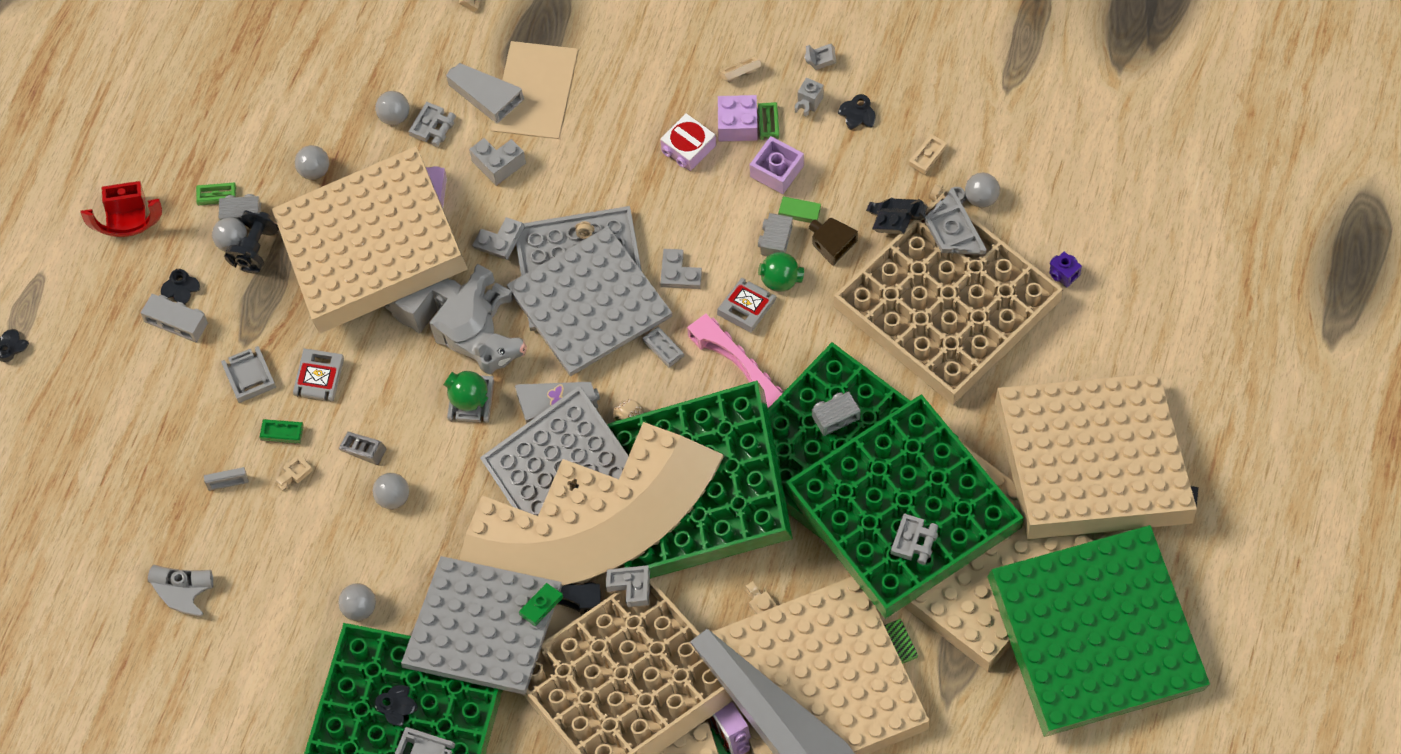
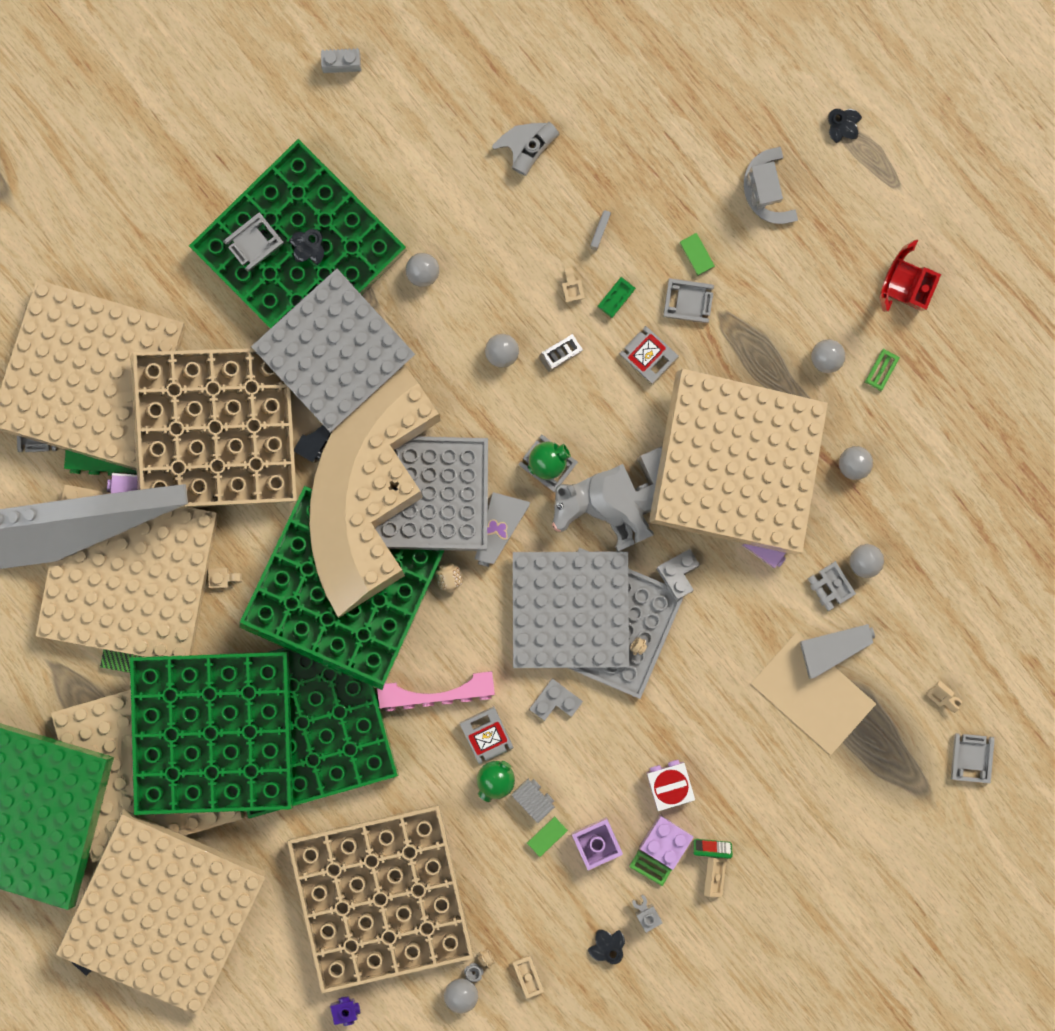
camera: 115 degrees right, 25 degrees up
light grey brick [140,294,208,343] -> none
black plate [161,269,200,305] -> none
light grey brick [219,194,261,225] -> none
black piece [224,210,279,273] -> none
light grey brick [469,138,526,186] -> none
green plate [519,583,563,627] -> none
light grey plate [606,566,650,607] -> none
light grey plate [643,327,684,368] -> none
light grey bracket [805,44,836,70] -> none
dark brown torso [809,218,858,266] -> none
light grey brick [812,392,860,436] -> none
black plate [866,198,928,234] -> none
light grey plate [891,514,938,565] -> none
light grey wing [925,189,986,254] -> none
none -> bright green tile [680,233,715,276]
none -> slope [693,839,733,859]
none -> light grey piece [744,147,798,224]

